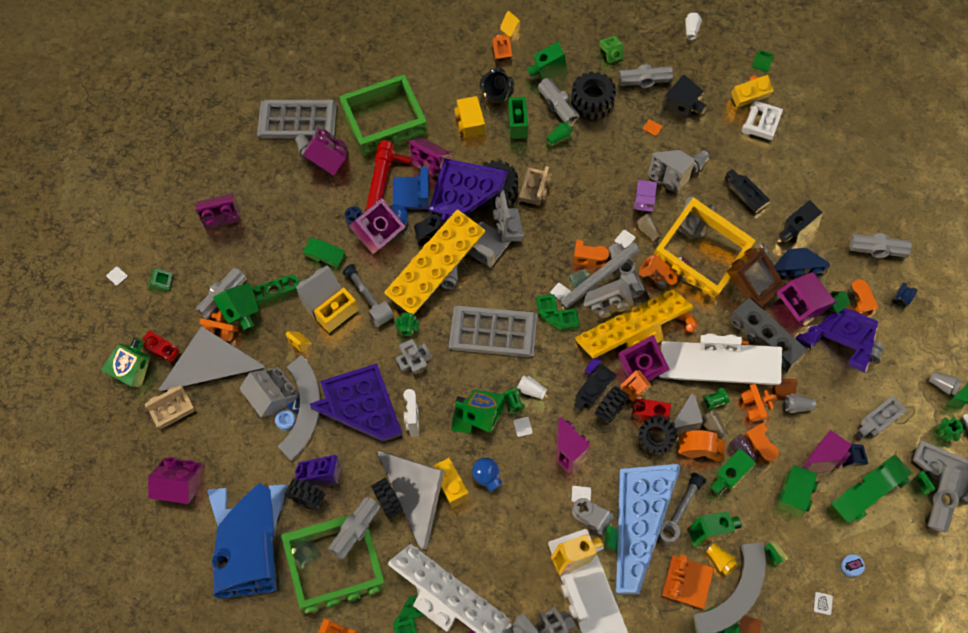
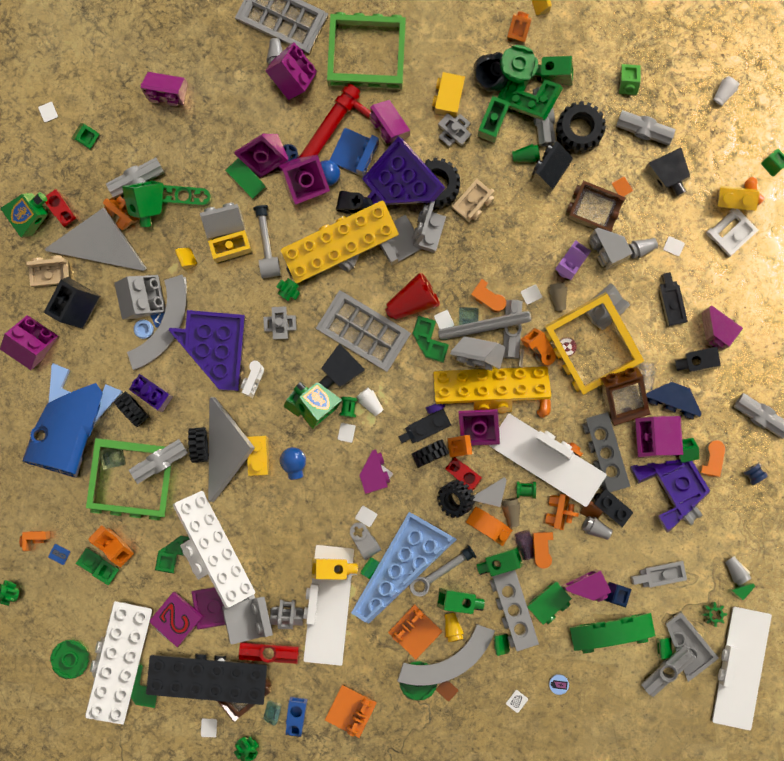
camera: 25 degrees right, 20 degrees up
none -> black slope [43,277,101,329]
none -> magenta slope [234,133,288,177]
none -> black torso [319,344,366,389]
none -> red cone [385,273,440,320]
none -> light grey piece [438,113,472,148]
none -> light grey brick [490,570,539,651]
none -> green plate [497,80,563,121]
none -> green tile [500,45,538,83]
none -> black slope [532,141,573,194]
none -> window [566,180,626,232]
none -> black hinge [594,488,633,528]
none -> white sticker [664,236,685,256]
none -> magenta slope [701,305,743,351]

